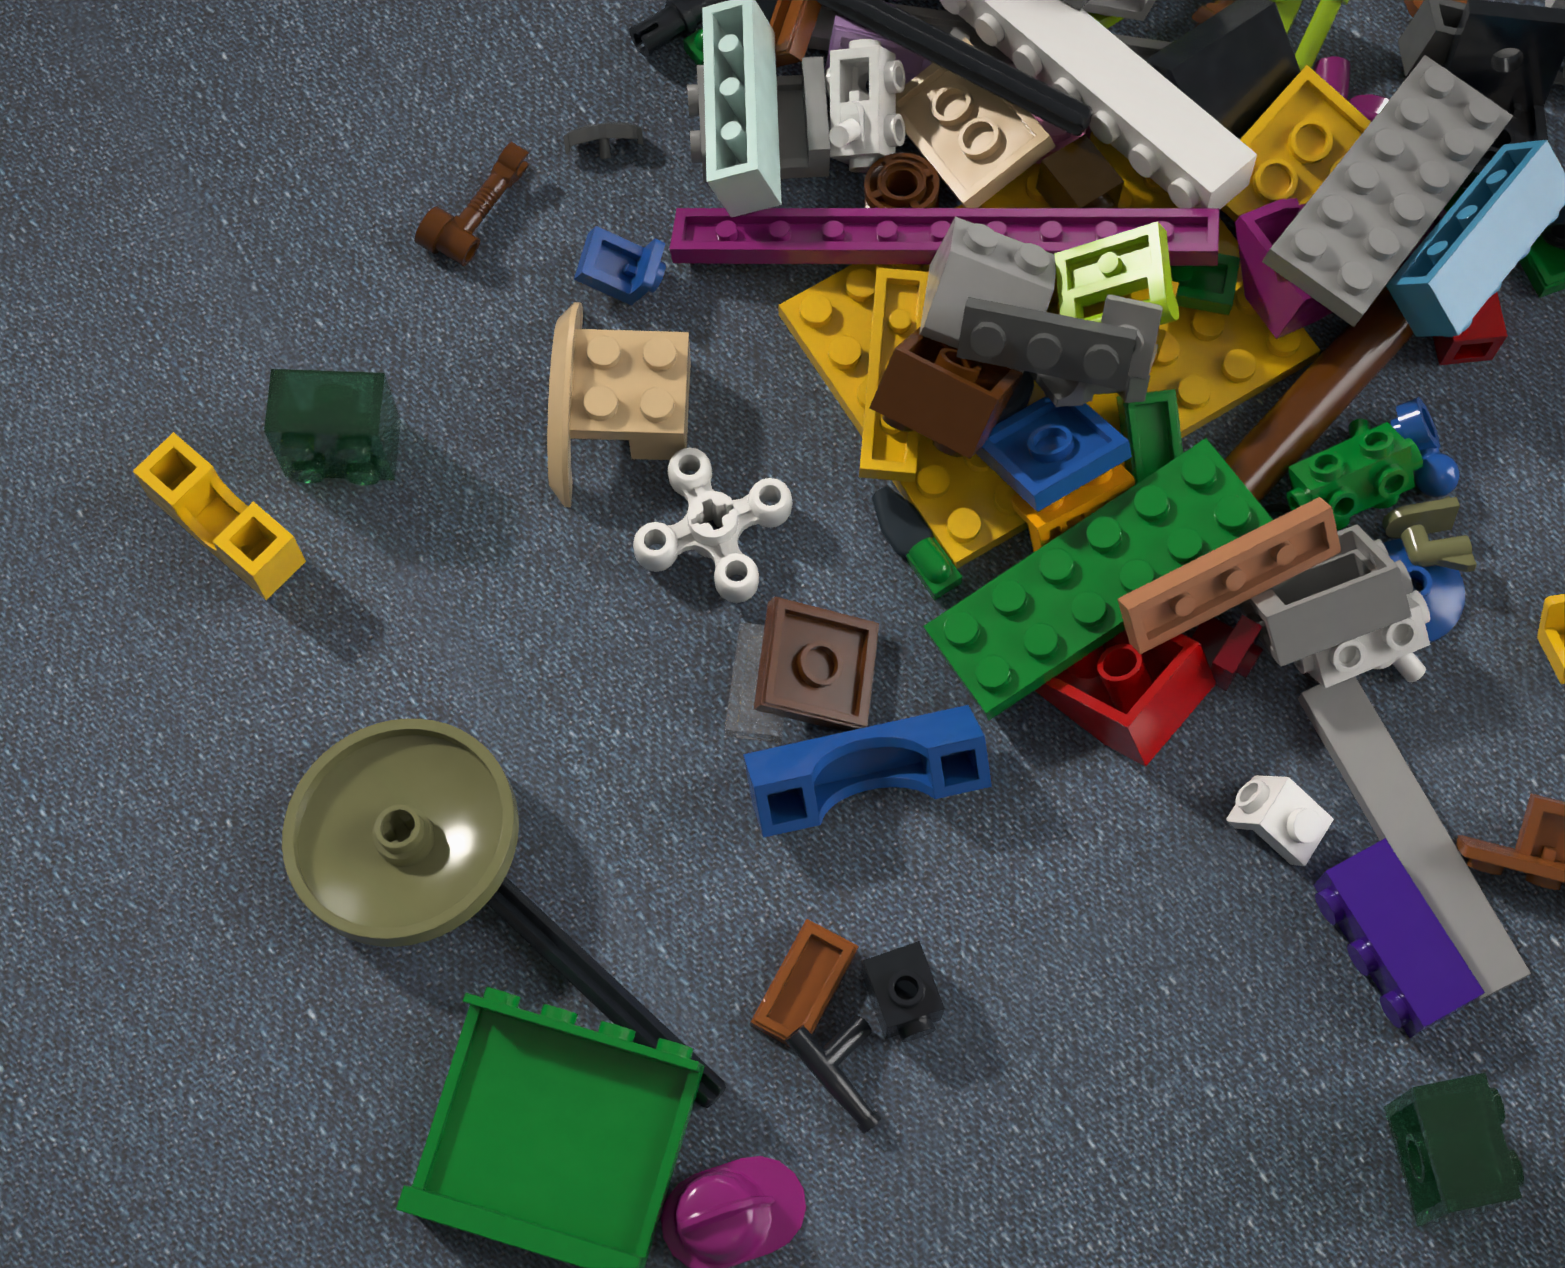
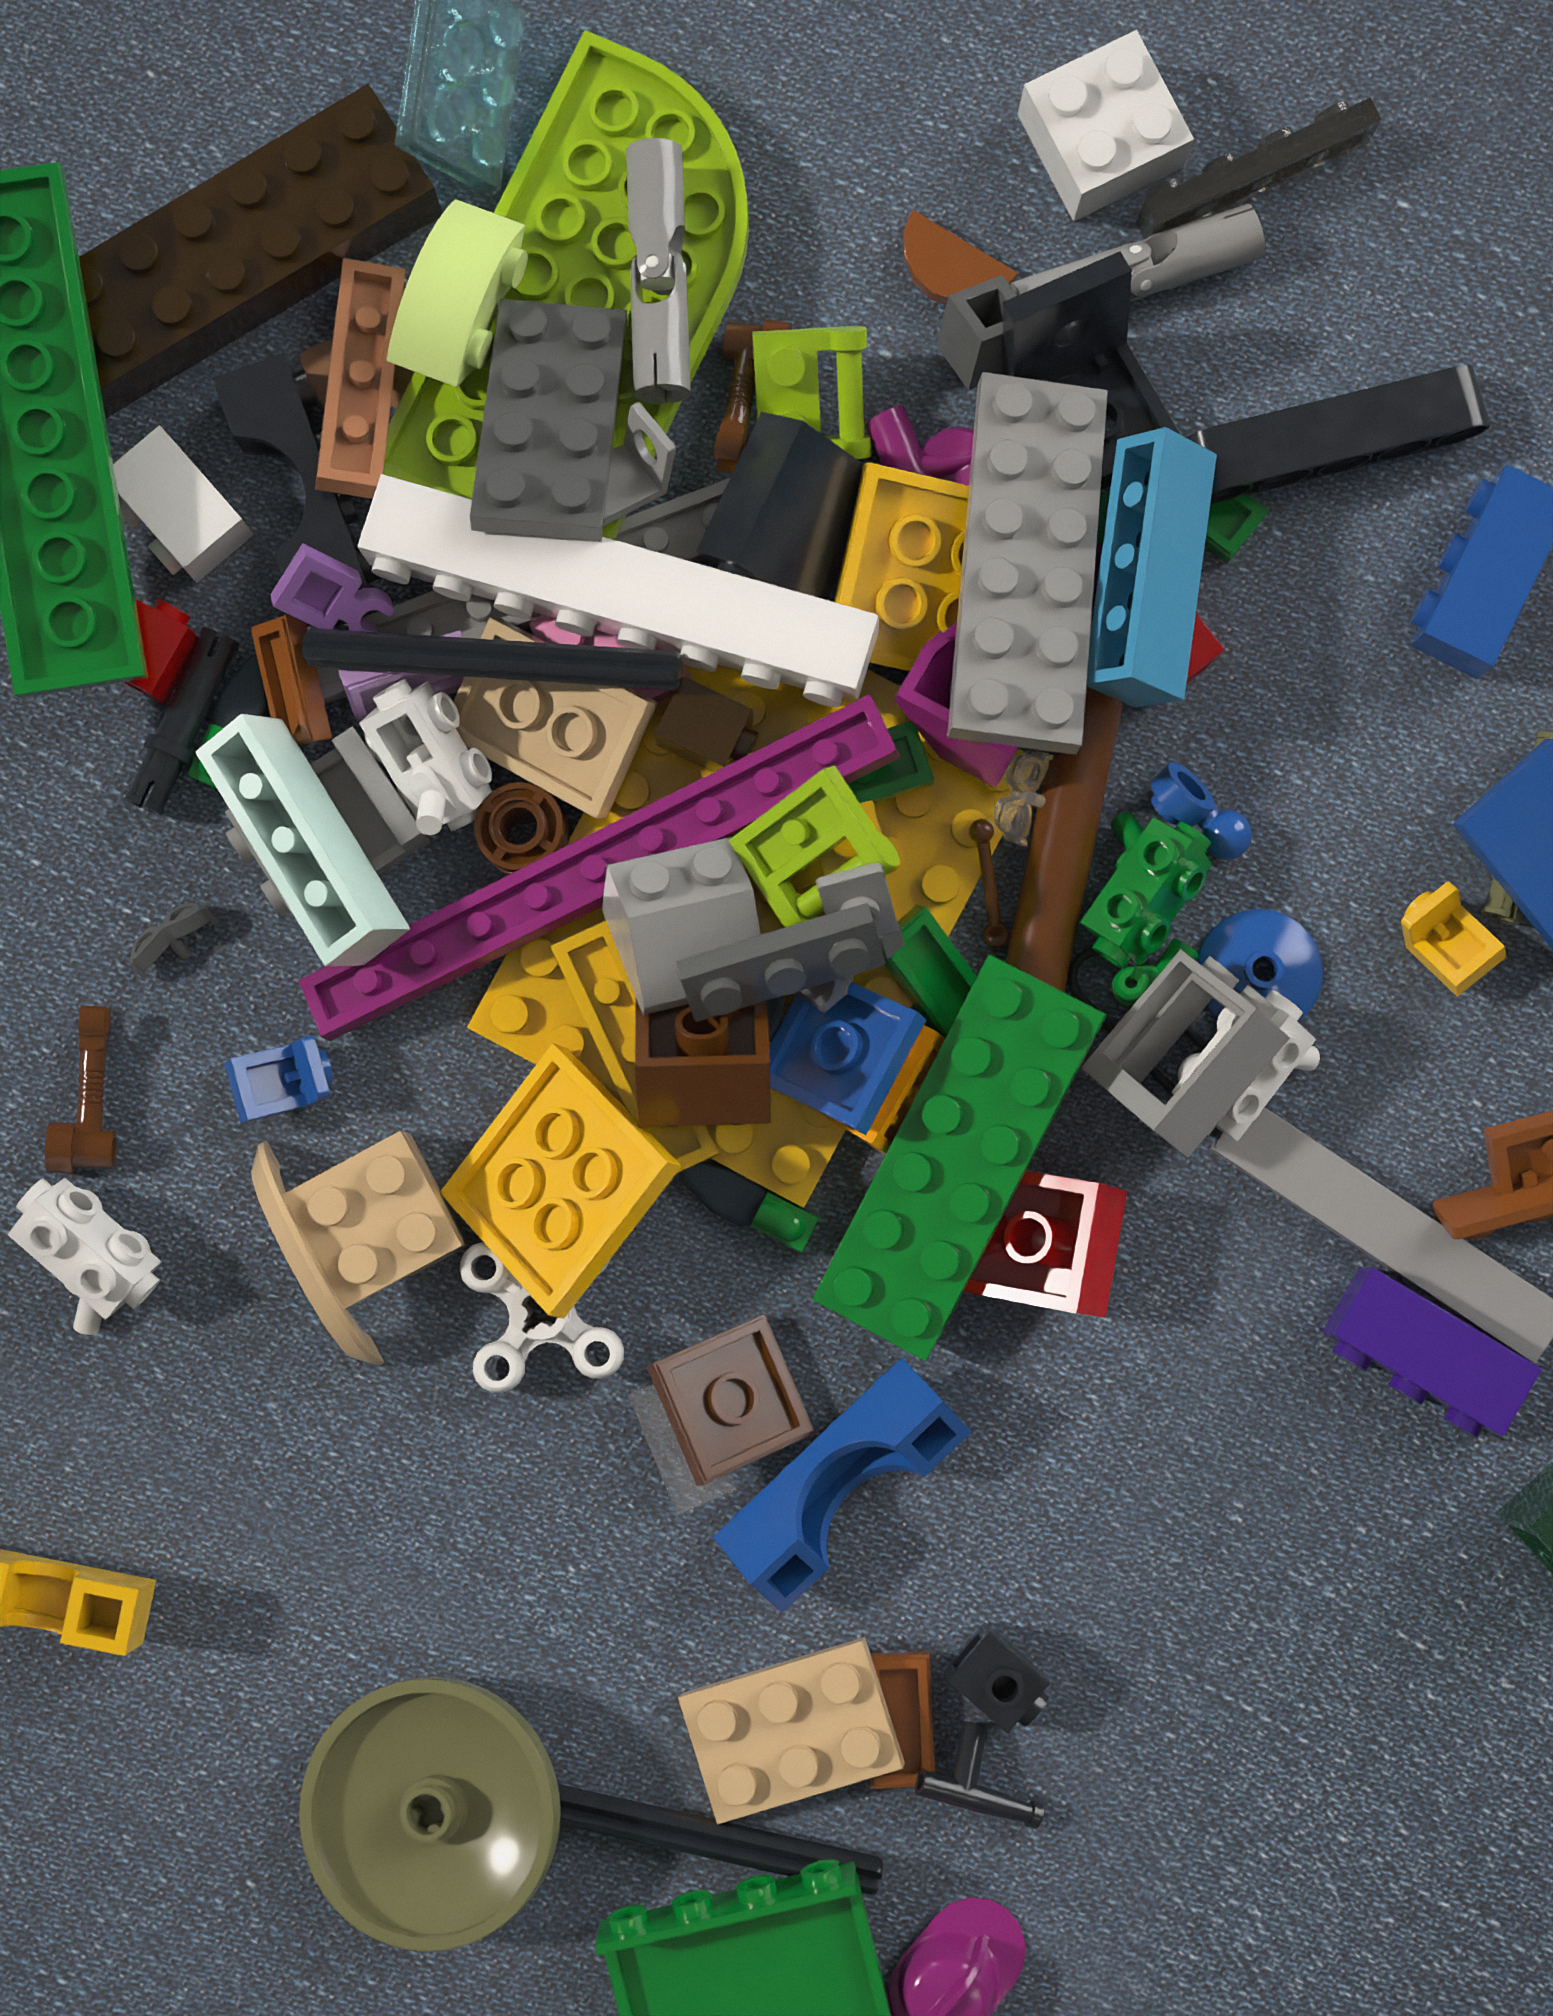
camera: 30 degrees left, 15 degrees up
clear green brick [264,369,401,485] -> none
nougat plate [1117,497,1341,654] -> none
dark red bracket [1191,615,1264,691] -> none
white bracket [1226,775,1334,866] -> none
olive piece [1382,496,1477,572] -> none
none -> white brick [7,1178,162,1335]
none -> yellow plate [439,1043,682,1319]
none -> tan plate [678,1637,905,1824]
none -> reddish brown hinge [969,819,1009,948]
none -> clear piece [994,749,1053,846]

